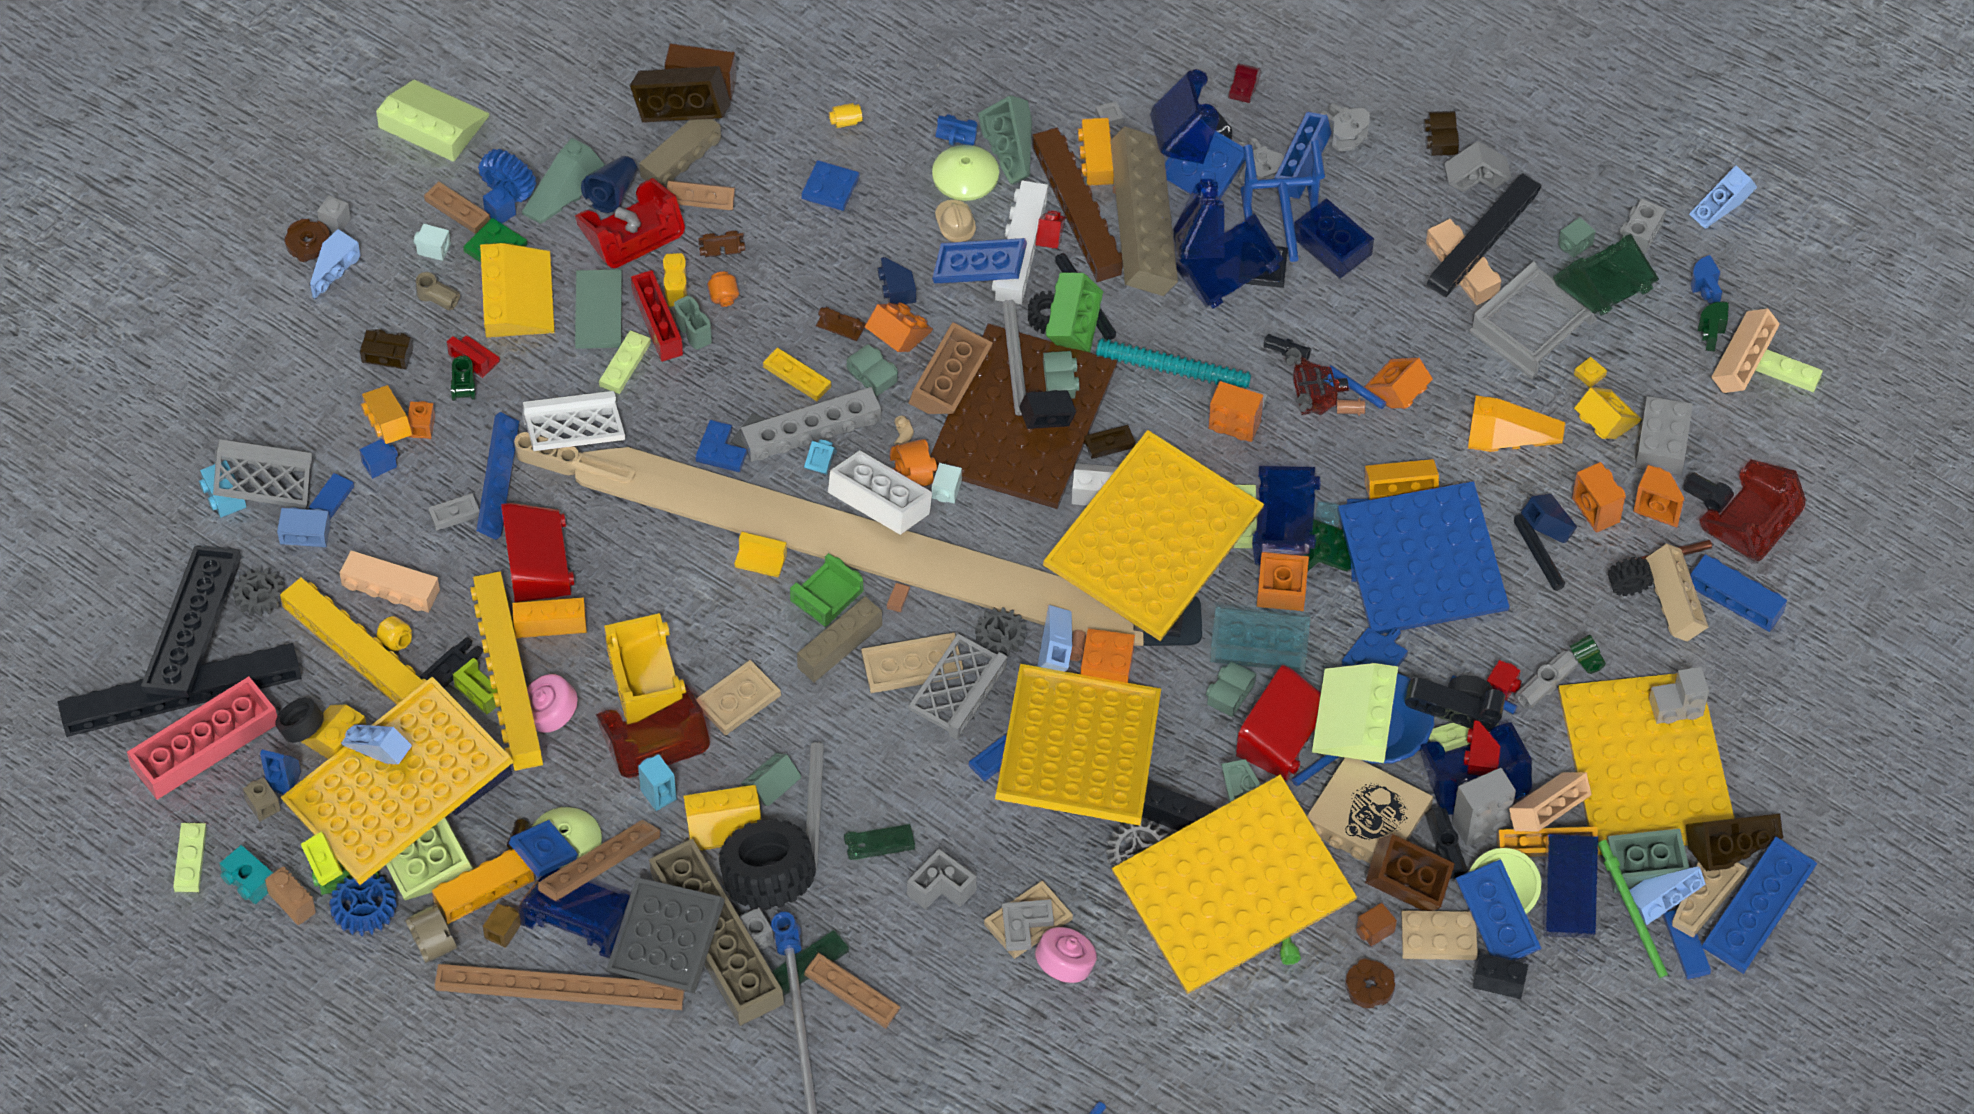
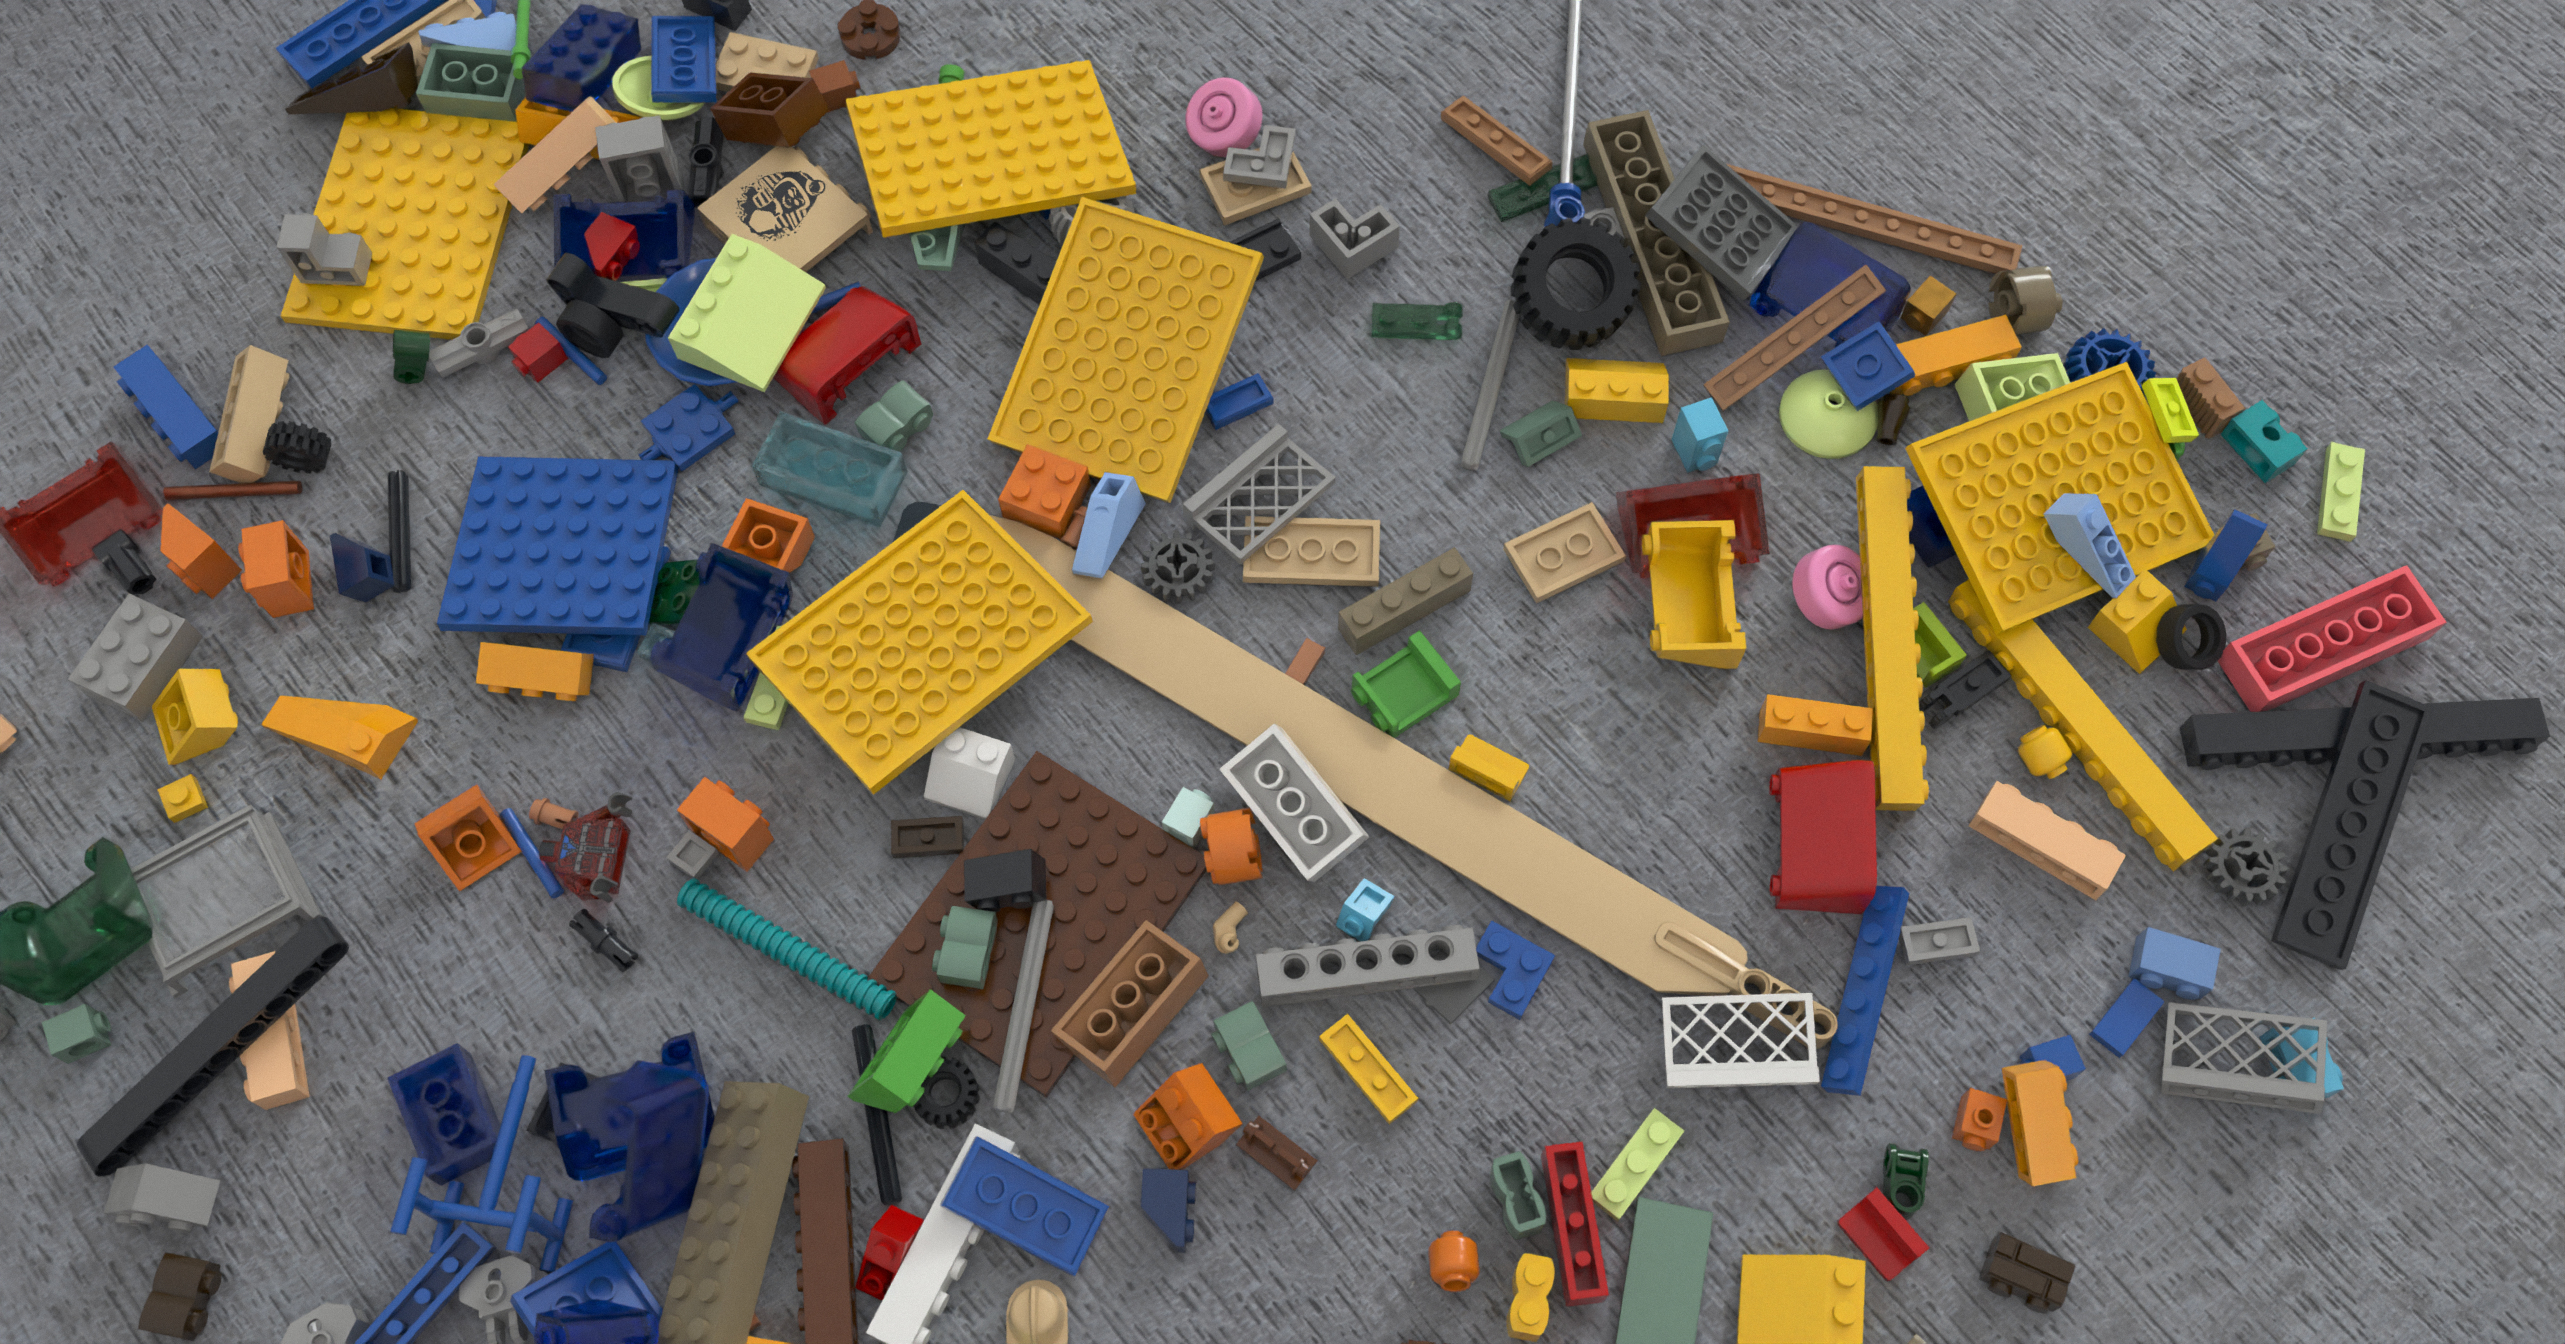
camera: 165 degrees left, 10 degrees up
none -> black plate [1229,218,1301,281]

